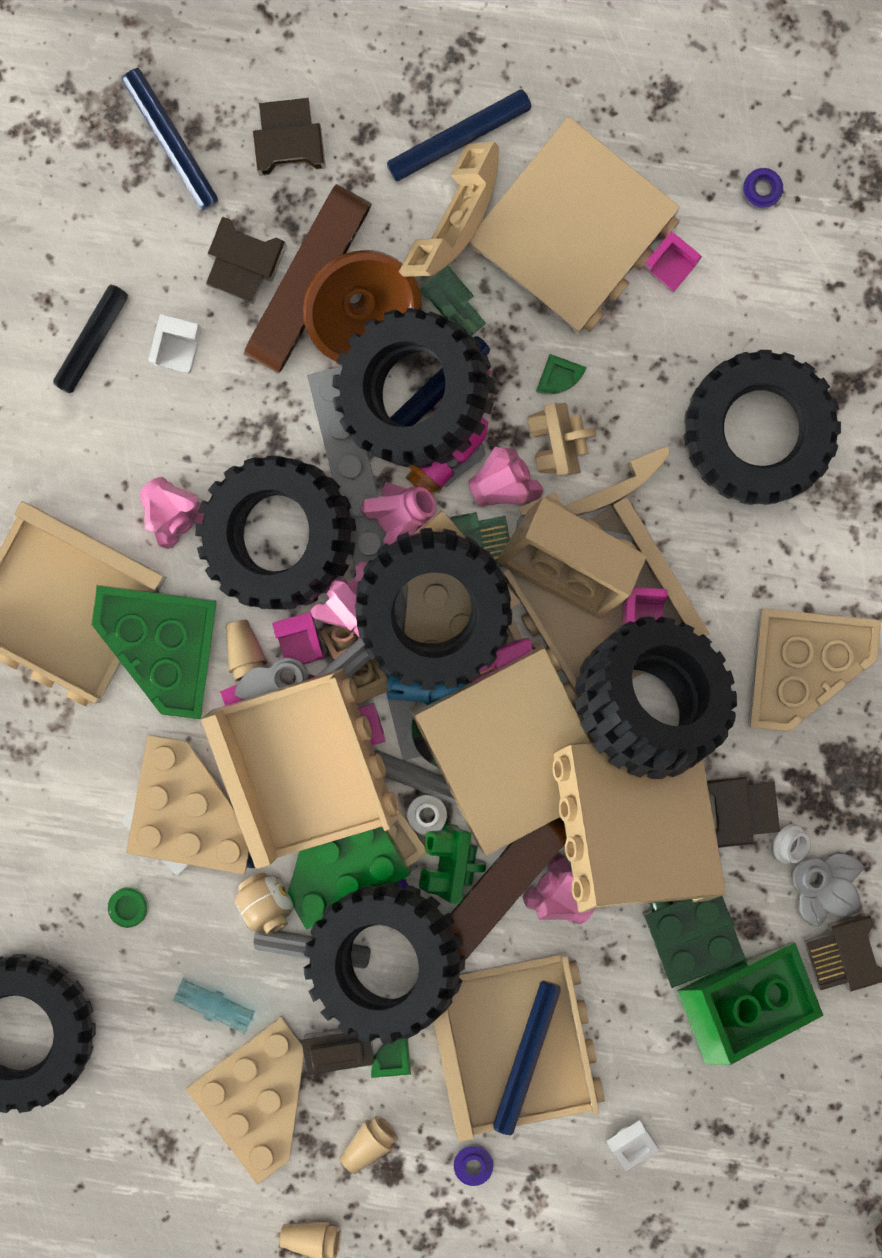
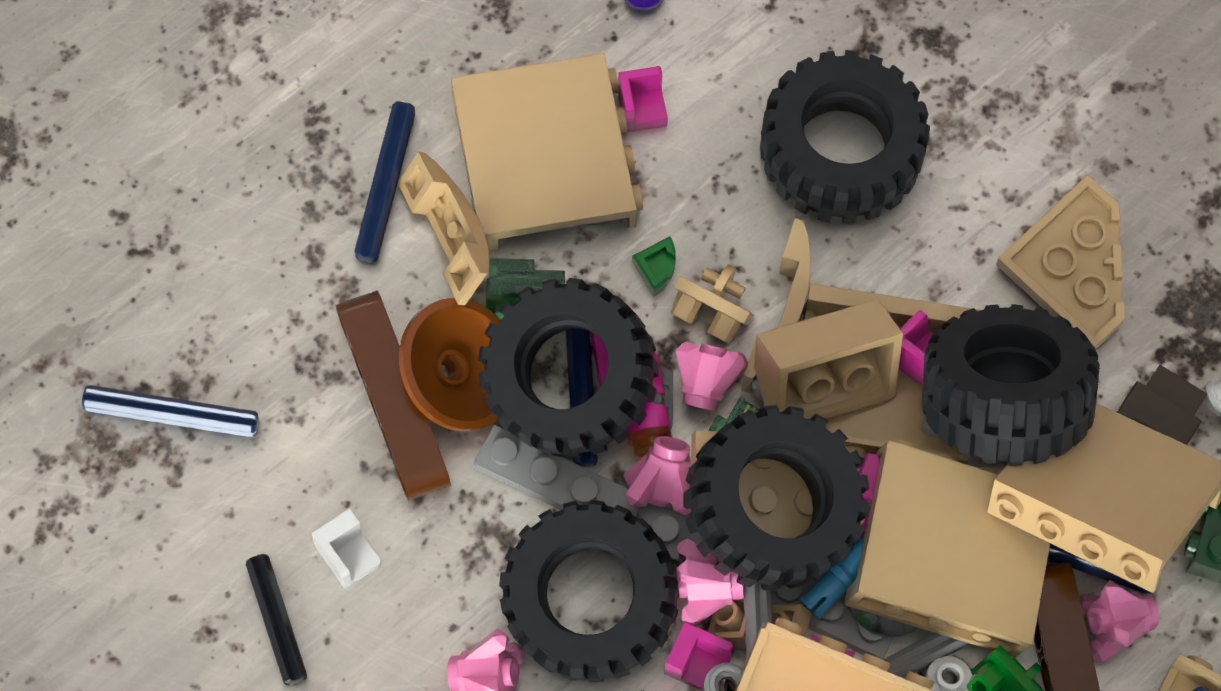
camera: 55 degrees left, 20 degrees down
dark brown piece [206,217,287,304] -> none
dark brown piece [253,98,326,176] -> none

